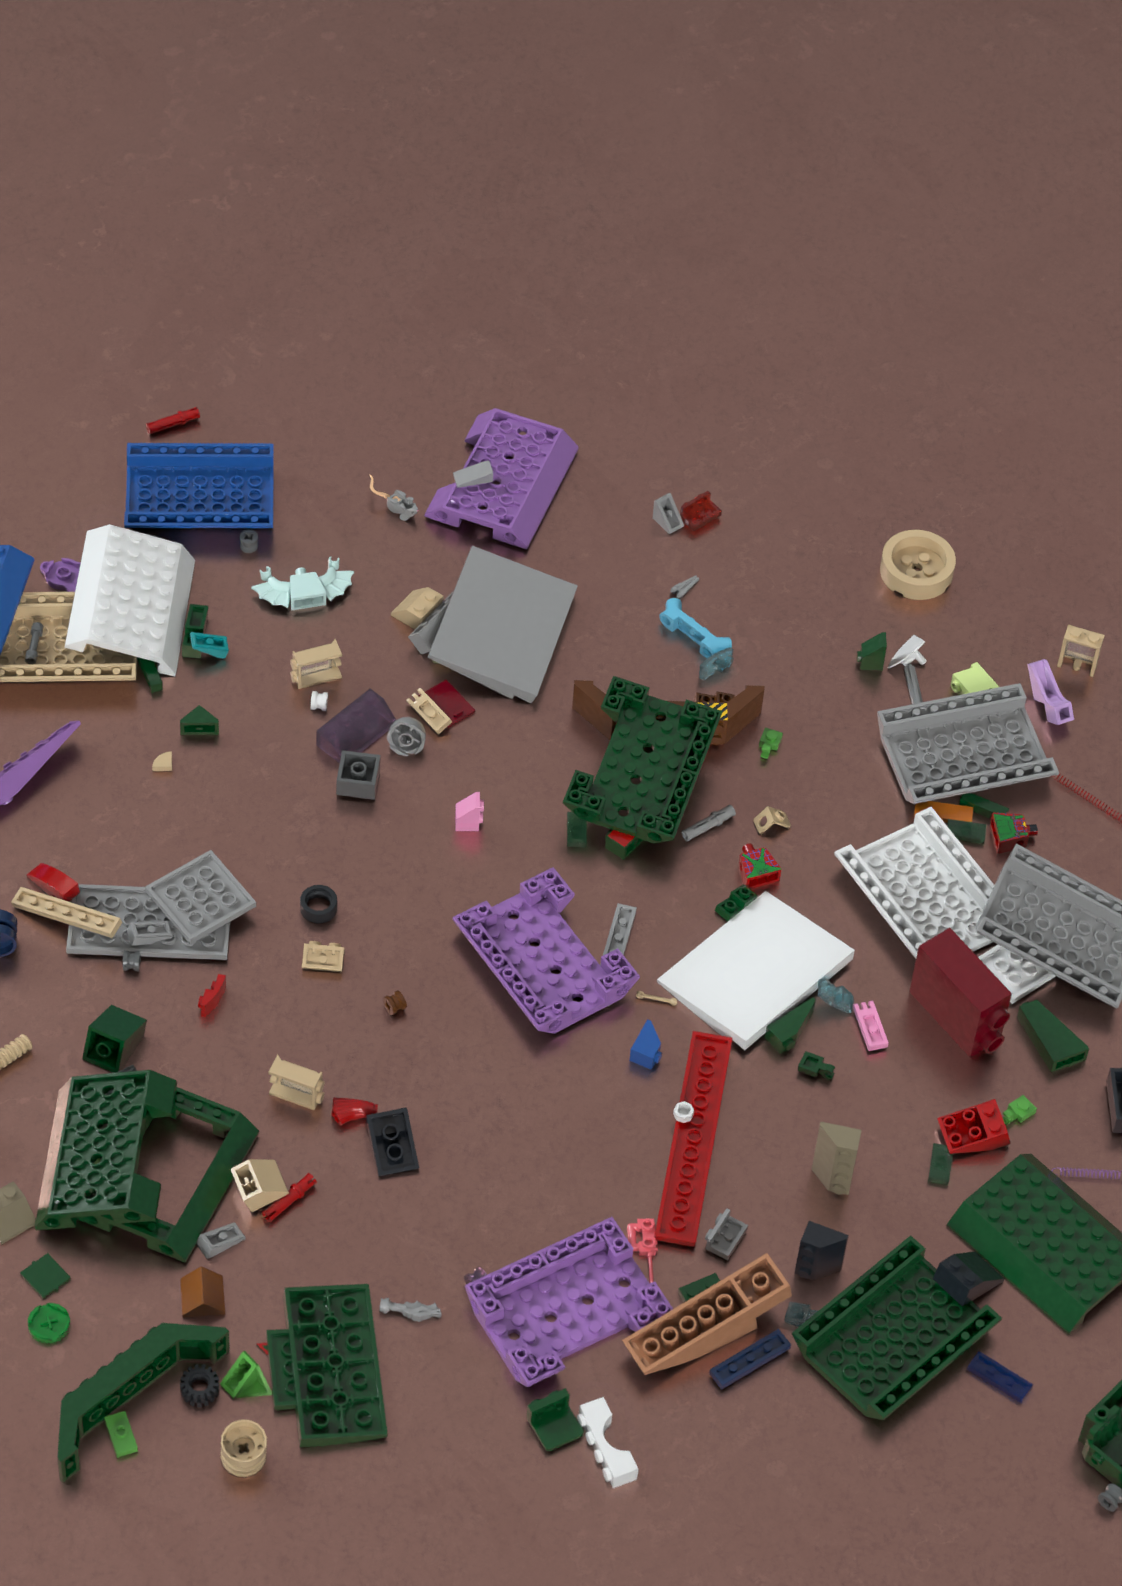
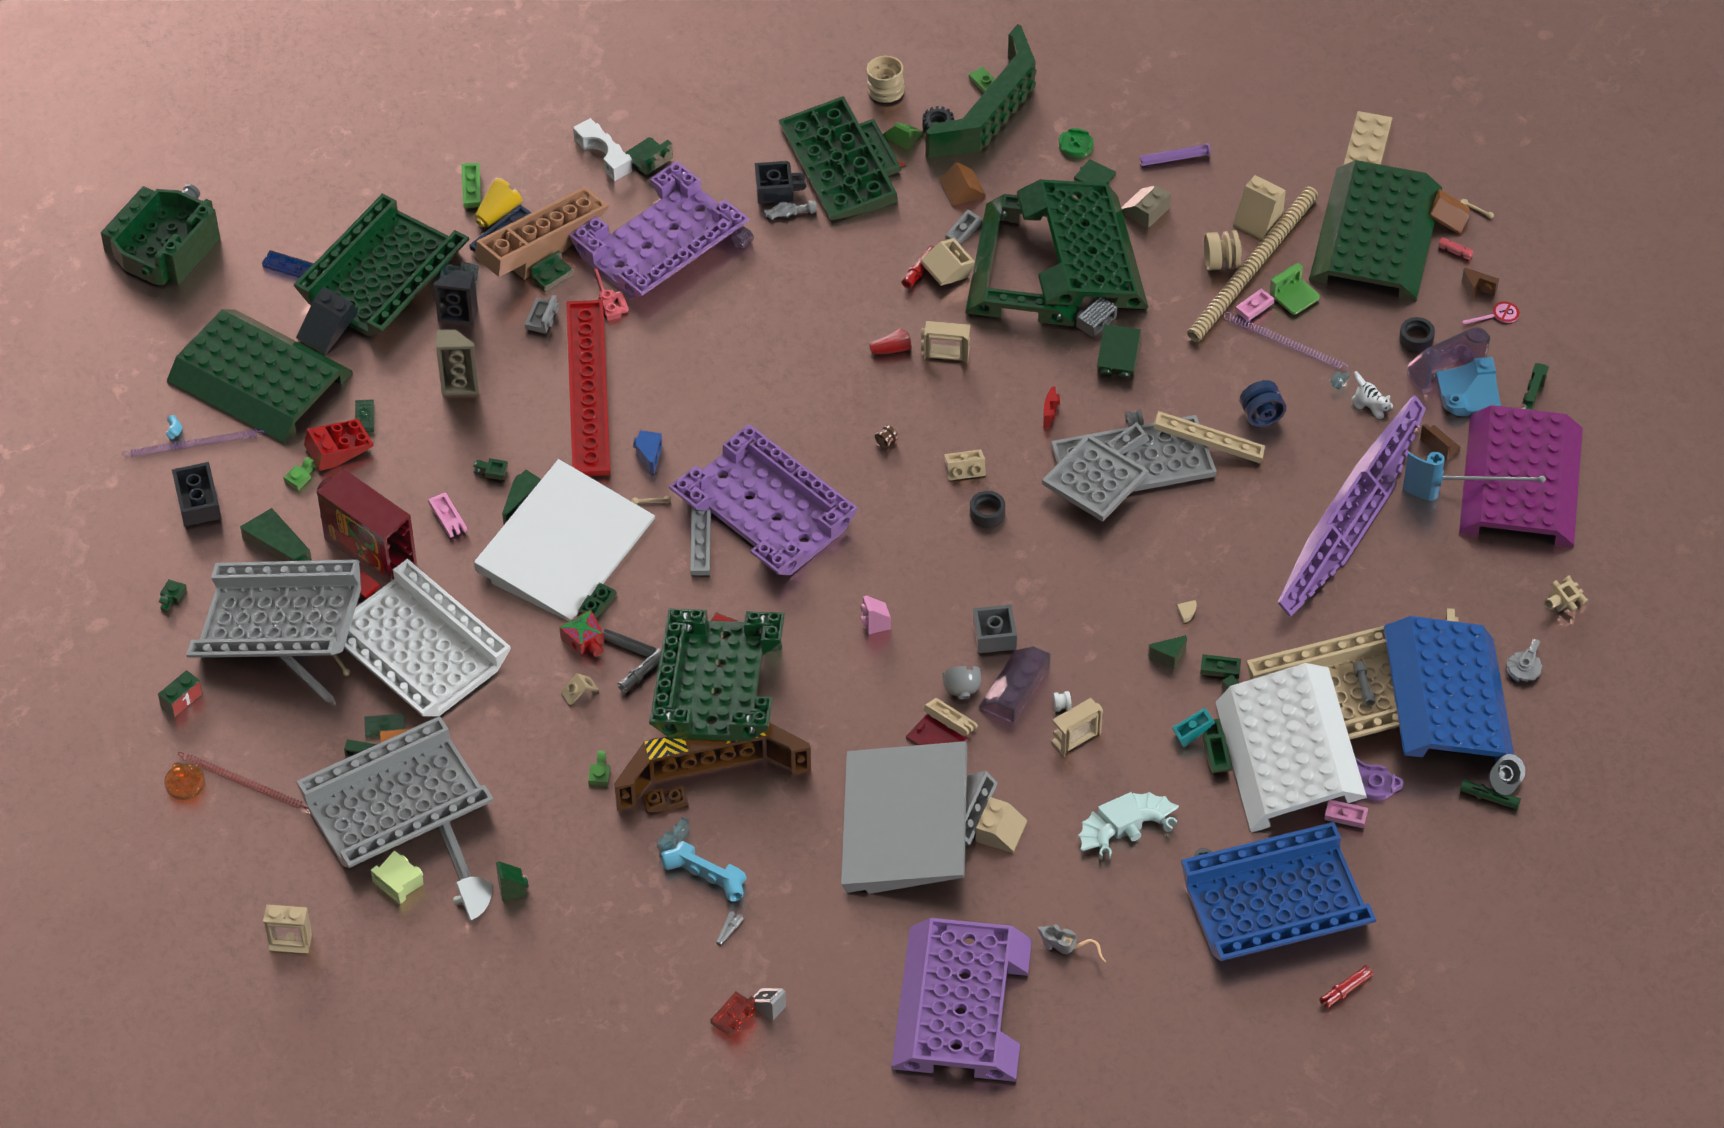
camera: 170 degrees right, 0 degrees up
red slope [26,863,80,902] -> none
black slope [365,1107,419,1177] -> none
light grey slope [453,461,493,488] -> none
white tile [673,1101,694,1123] -> none
clear light blue slope [818,977,854,1013] -> none
tan brick [880,530,956,600] -> none
torso [990,813,1038,854] -> none
lavender arch [1027,659,1074,725] -> none
none -> bright green plate [461,163,481,208]
none -> yellow cone [475,178,523,227]
none -> dark grey axle [603,629,656,657]
none -> black hinge [754,161,807,204]
none -> dark green plate [1200,654,1241,679]

